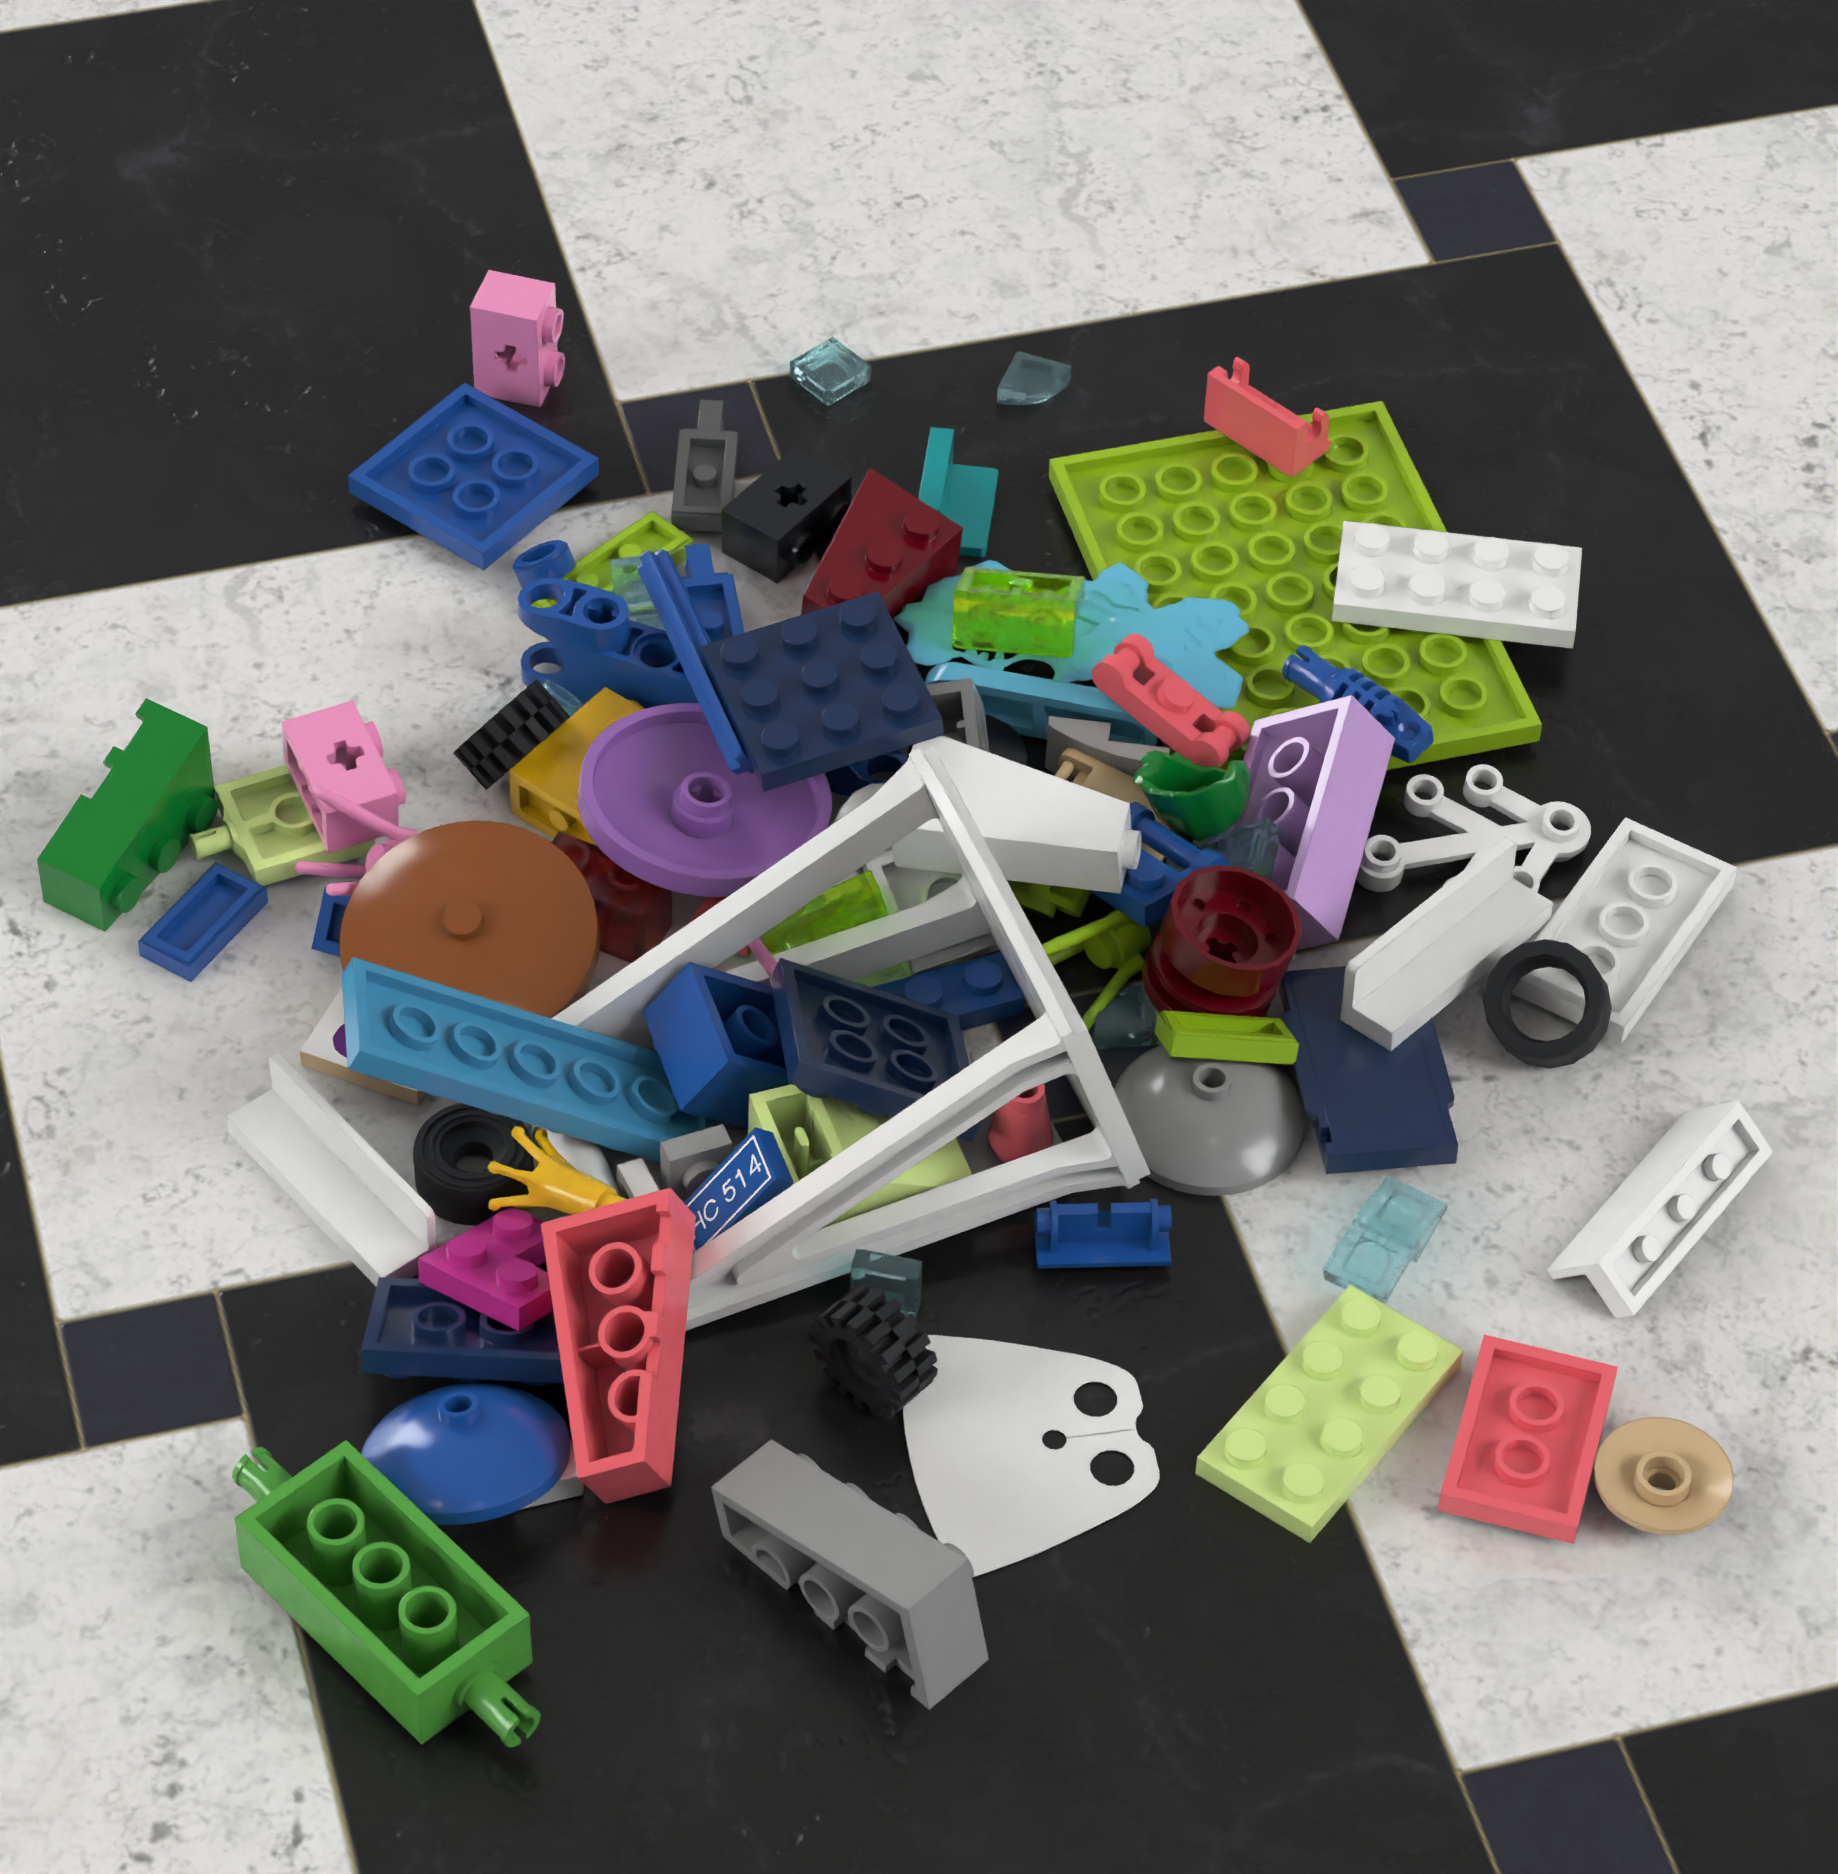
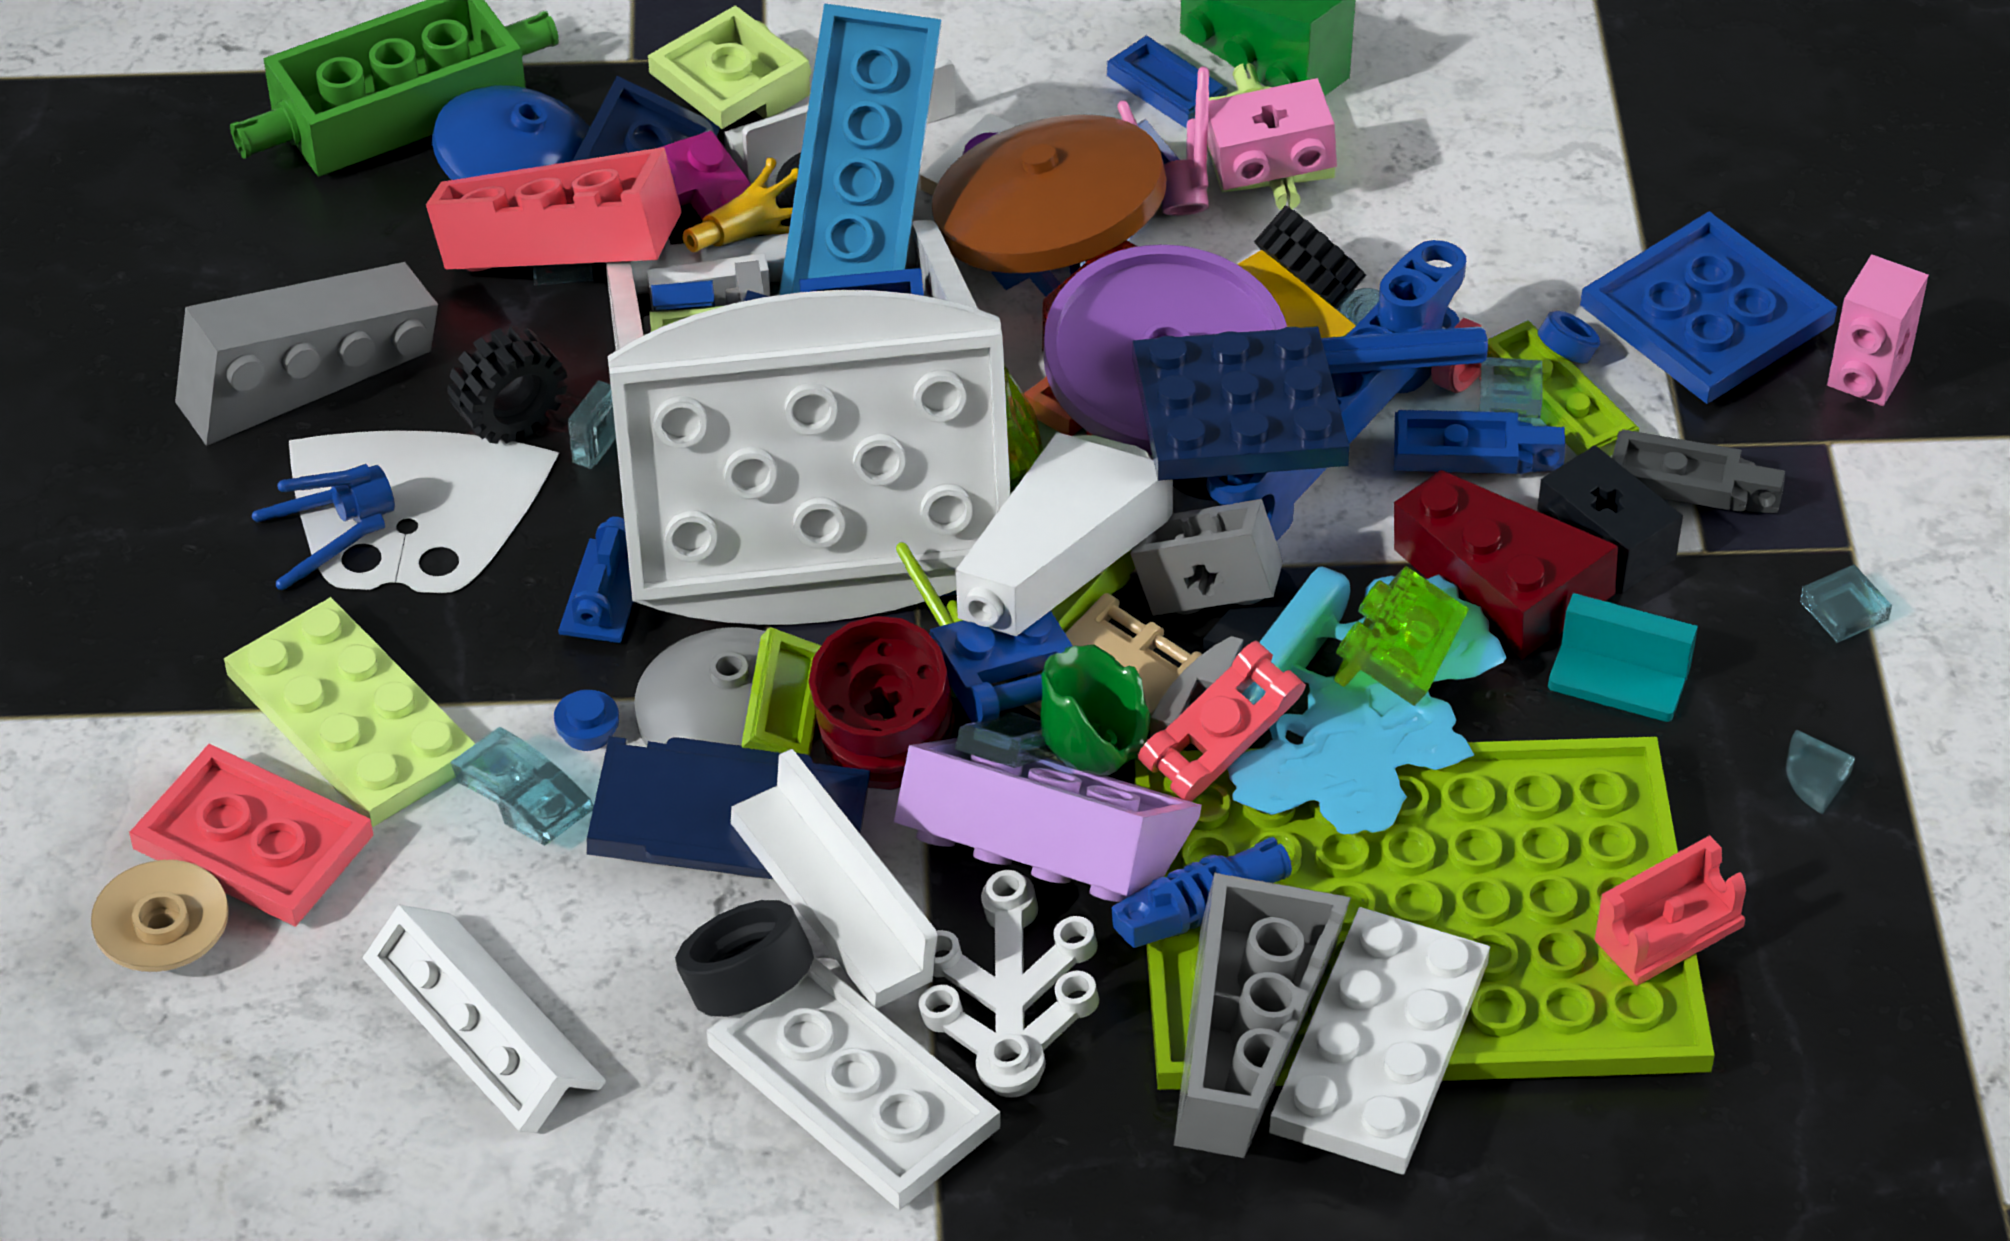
camera: 105 degrees right, 0 degrees up
none -> blue plant [252,464,395,590]
none -> blue plate [554,690,619,751]
none -> yellowish green plate [648,5,811,129]
none -> light grey wedge [1174,873,1351,1158]

